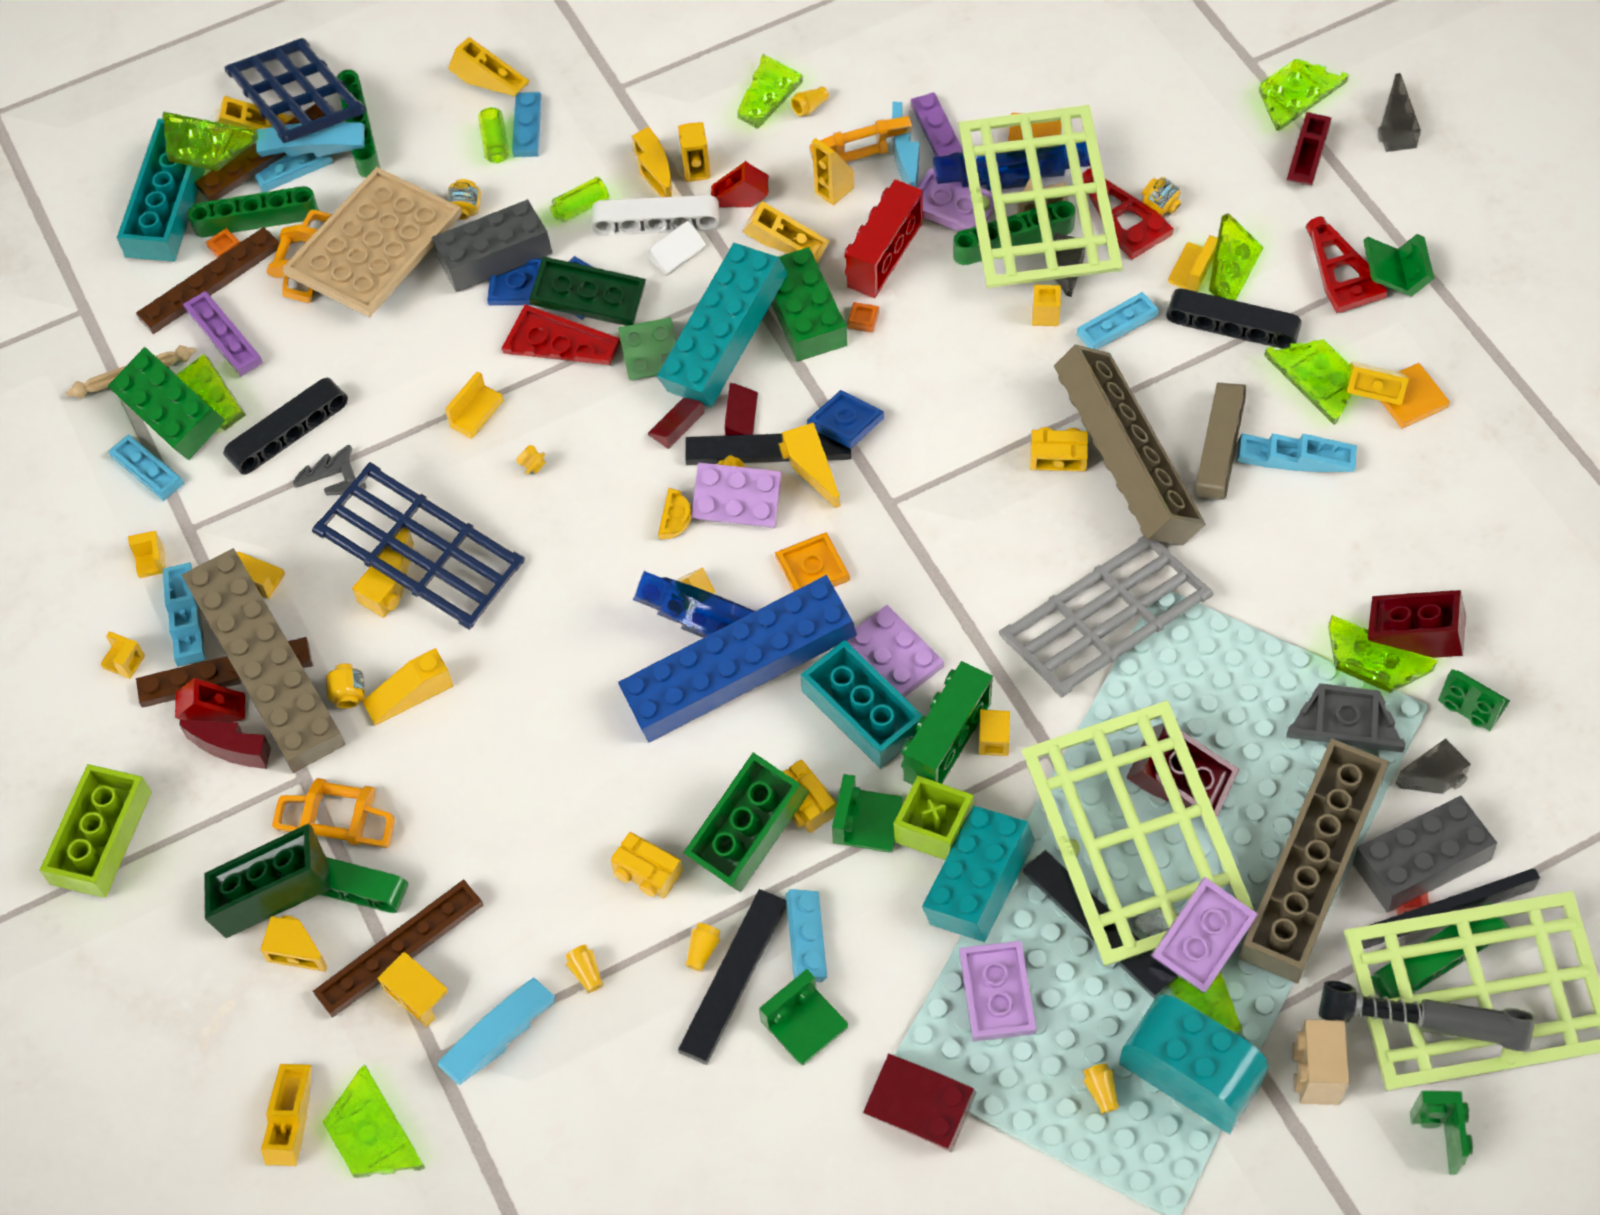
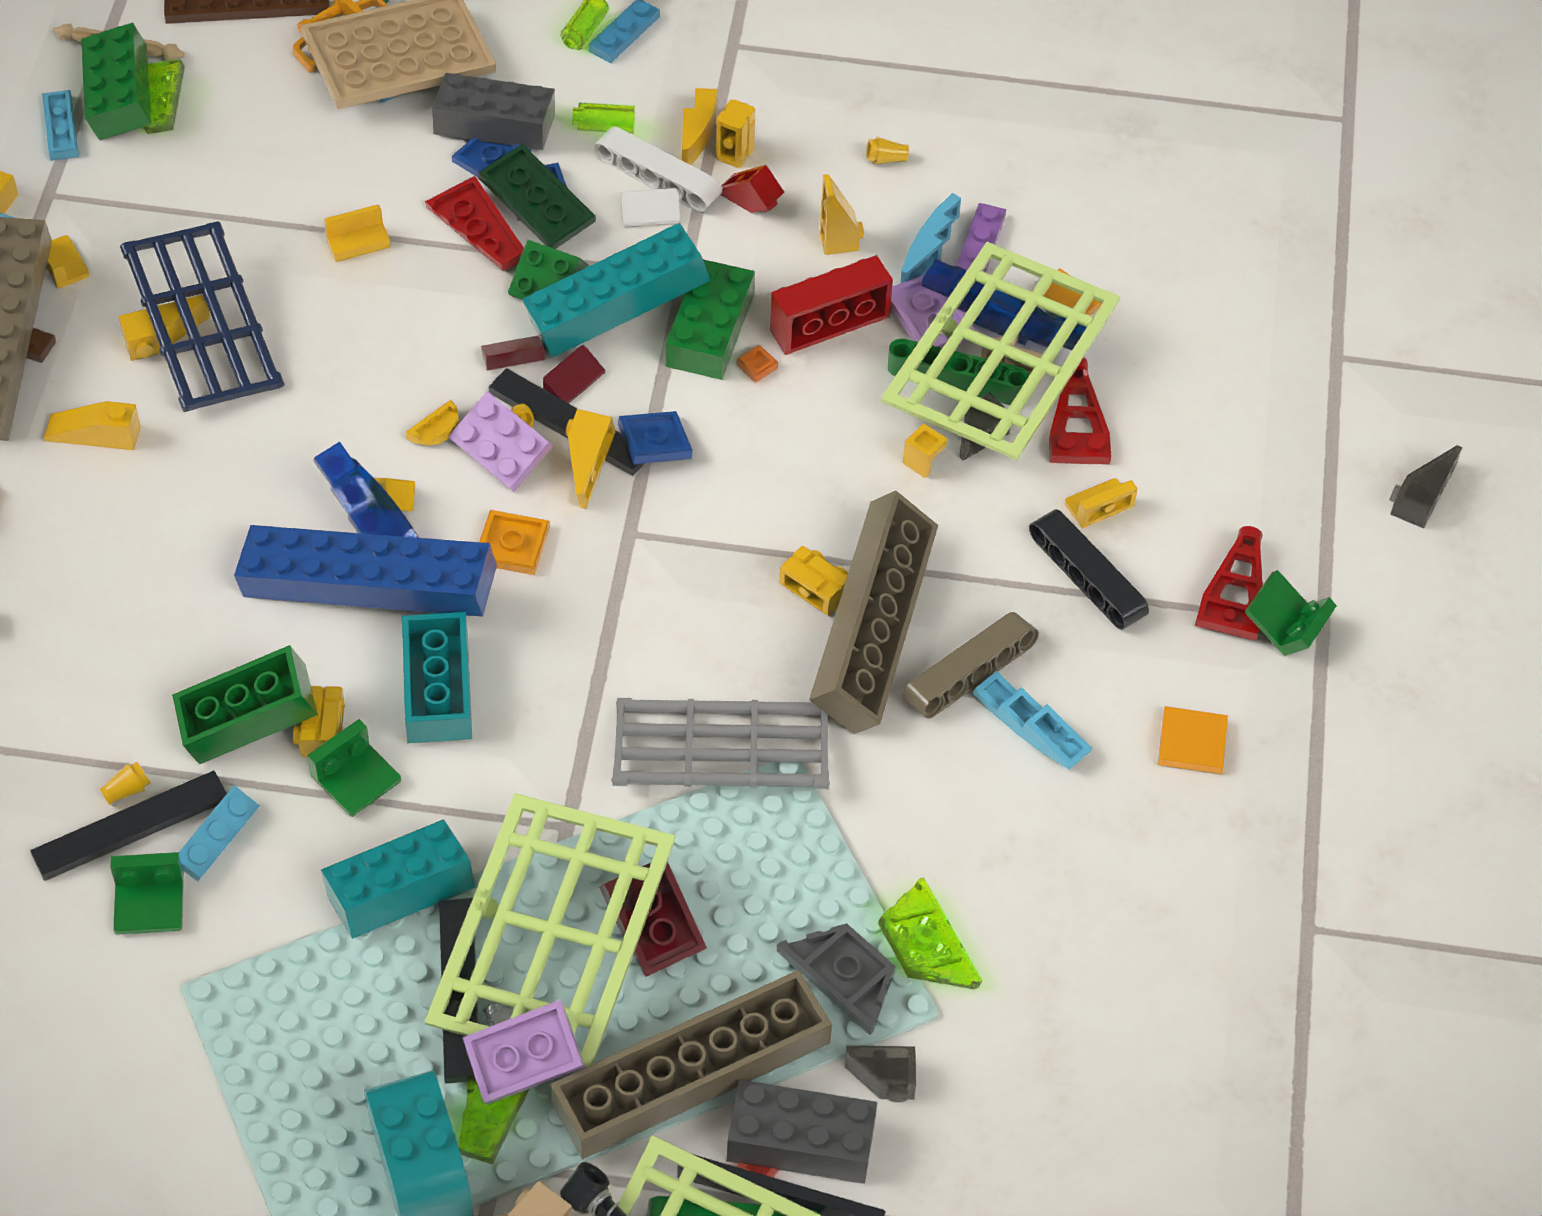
camera: 30 degrees right, 5 degrees down
medium lavender plate [183,291,263,377] -> none
black beam [223,377,348,475] -> none
dark grey piece [293,444,366,495] -> none
yellow head [326,663,365,709] -> none
head [447,179,481,220] -> none
yellow plate [516,445,546,475] -> none
yellow cone [565,944,604,993] -> none
yellow brick [610,832,683,899] -> none
clear neon green wing [737,54,803,129] -> none
yellow slope [742,201,829,264] -> none
light orange bar [809,116,912,163] -> none
lavender plate [847,605,944,698] -> none
dark red slope [863,1053,977,1153] -> none
lime brick [893,775,974,860] -> none
green brick [901,661,993,785] -> none
lavender plate [959,941,1036,1042] -> none
yellow panel [979,710,1010,756] -> none
medium azure plate [1076,292,1159,350] -> none
yellow cone [1083,1063,1120,1114] -> none
head [1141,177,1181,216] -> none
clear neon green wing [1209,213,1264,301] -> none
clear neon green wing [1259,58,1349,132] -> none
clear neon green wing [1264,339,1352,425] -> none
dark red slope [1287,112,1332,186] -> none
yellow panel [1346,361,1409,405] -> none
dark red slope [1367,590,1466,658] -> none
green bracket [1438,669,1510,731] -> none

